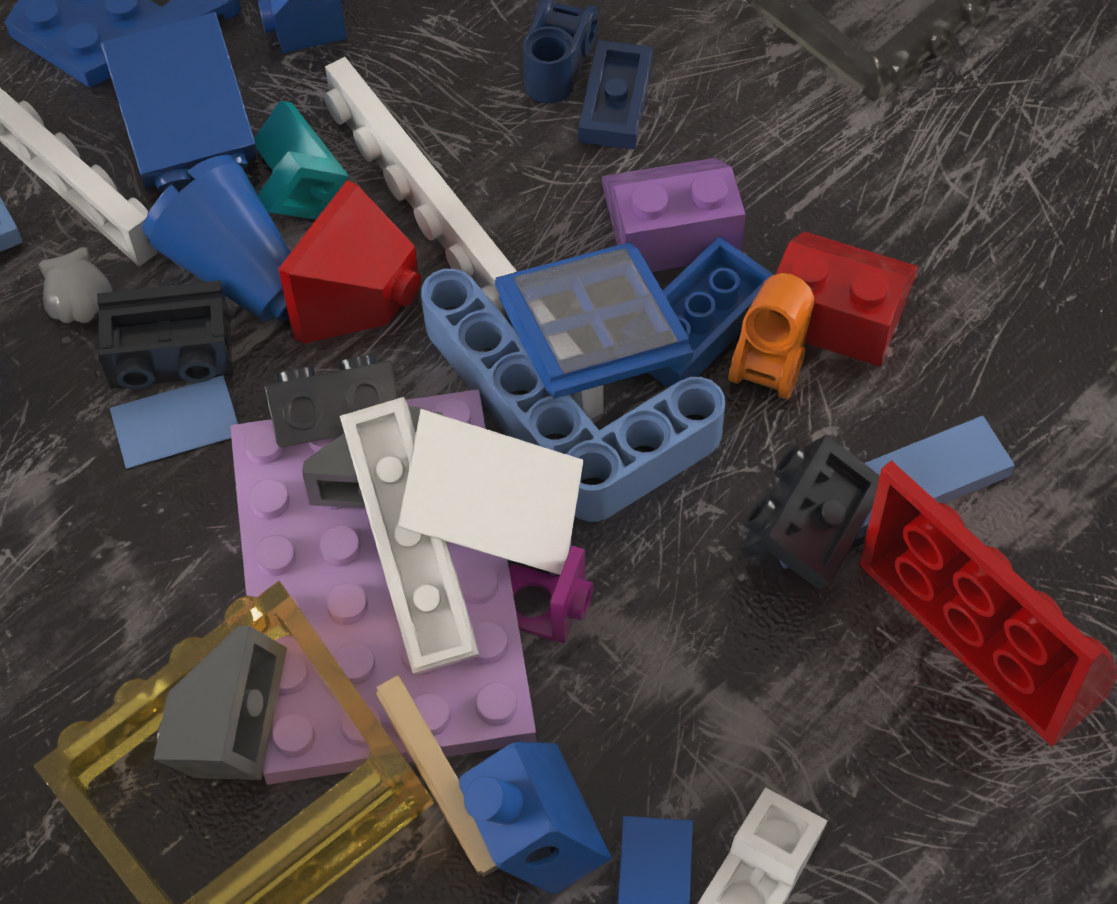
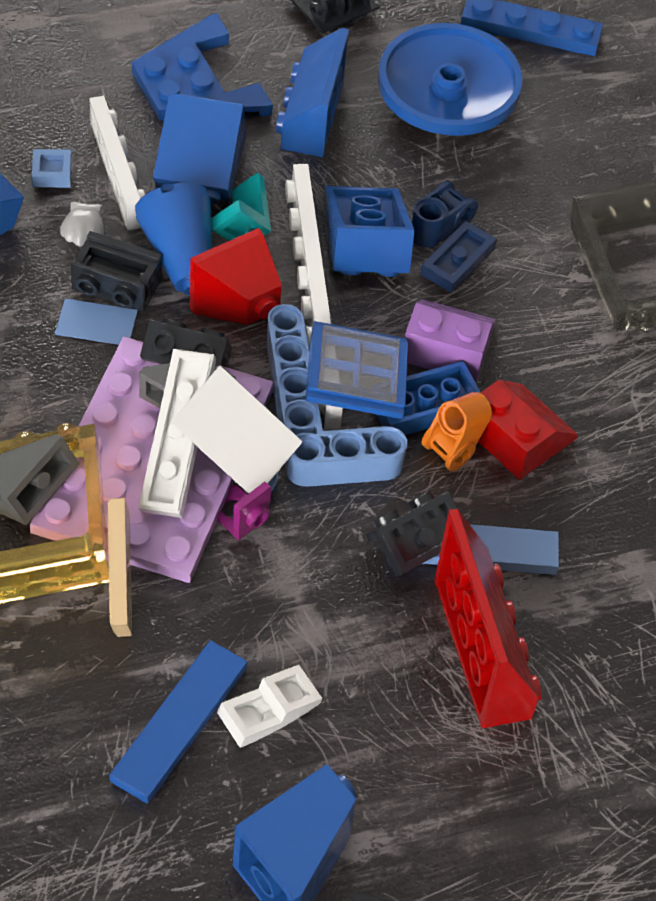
camera: 20 degrees right, 5 degrees down
blue torso [459,742,612,895] -> none
none -> blue slope [324,186,414,277]

